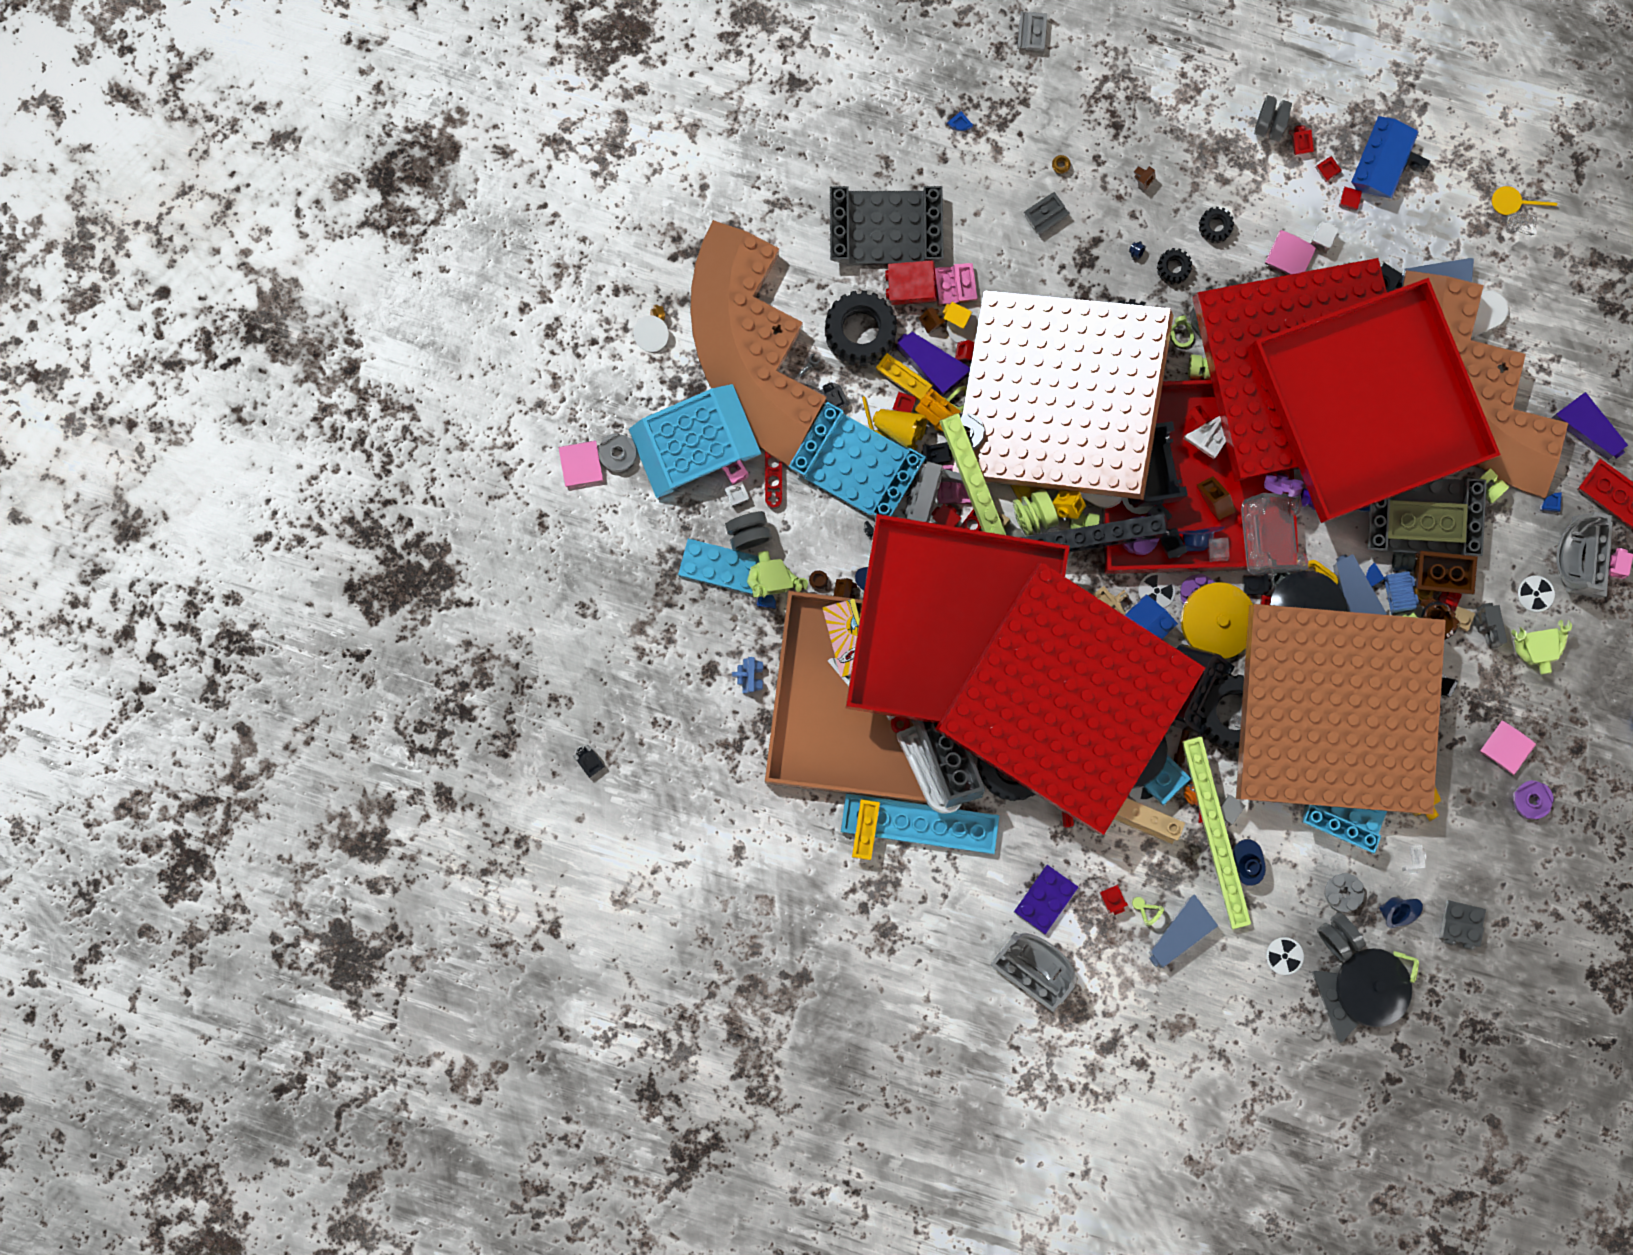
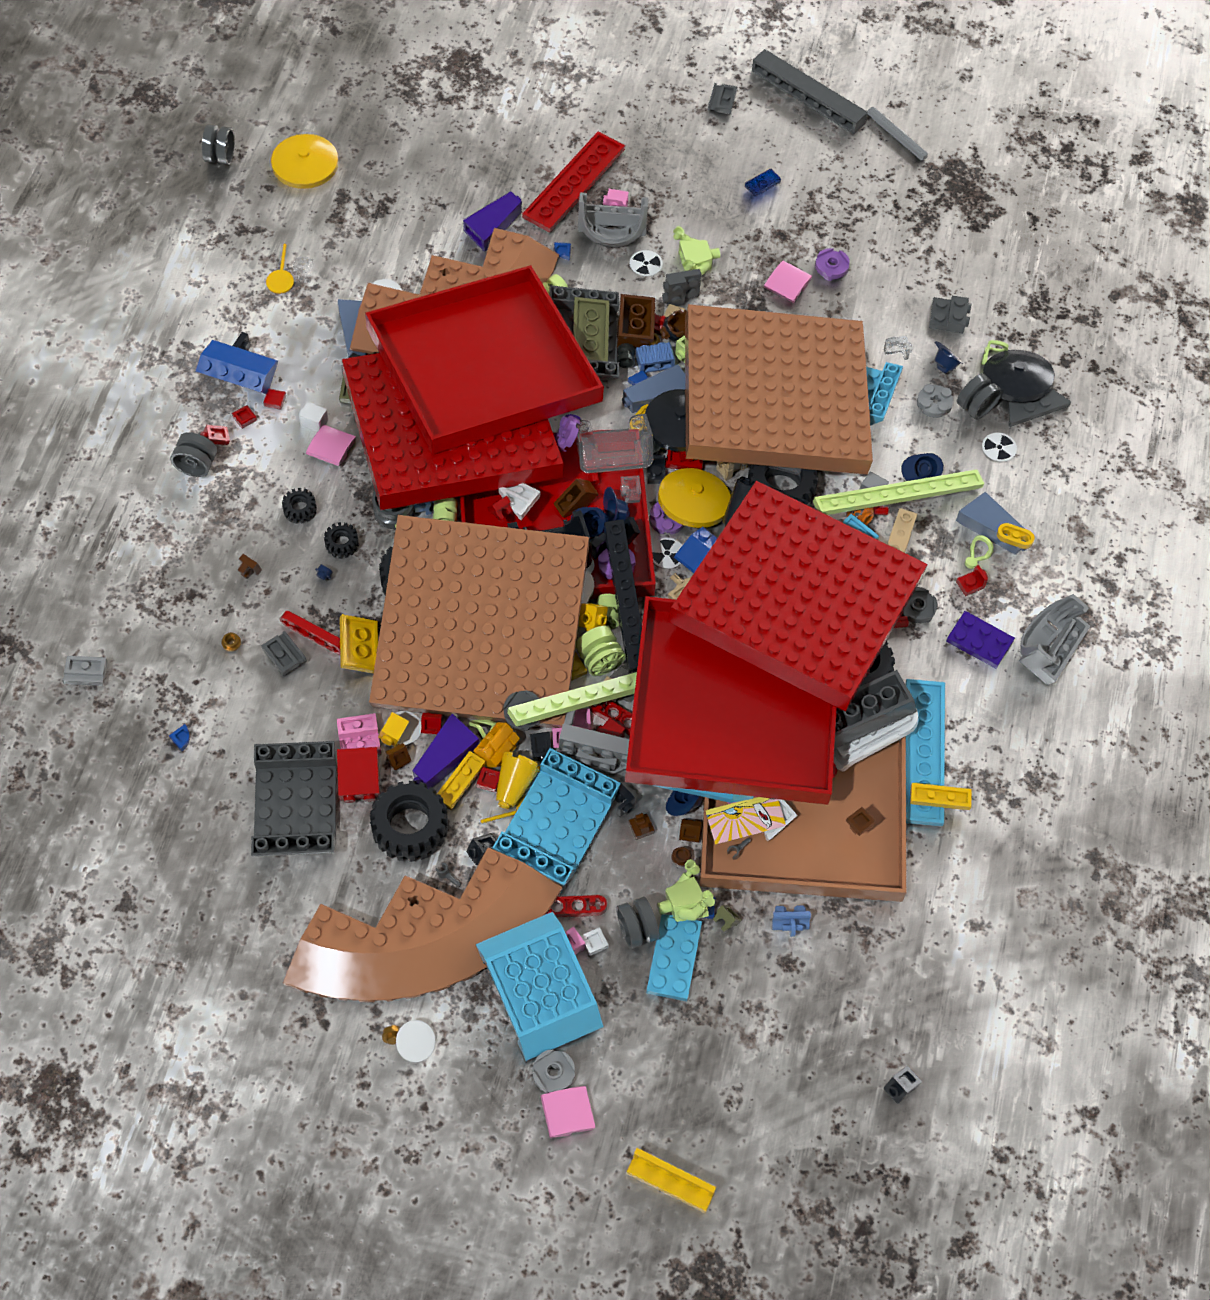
camera: 90 degrees left, 20 degrees down
none -> red beam [280,611,340,655]
none -> yellow tile [340,614,378,674]
none -> dark blue piece [571,507,609,537]
none -> yellow fence [626,1148,716,1213]
none -> reddish brown tile [628,813,655,840]
none -> olive tile [713,905,742,931]
none -> dark grey hand [727,837,751,860]
none -> reddish brown tile [846,807,876,836]
none -> dark grey plate [902,587,938,623]
none -> yellow plate [997,523,1035,549]

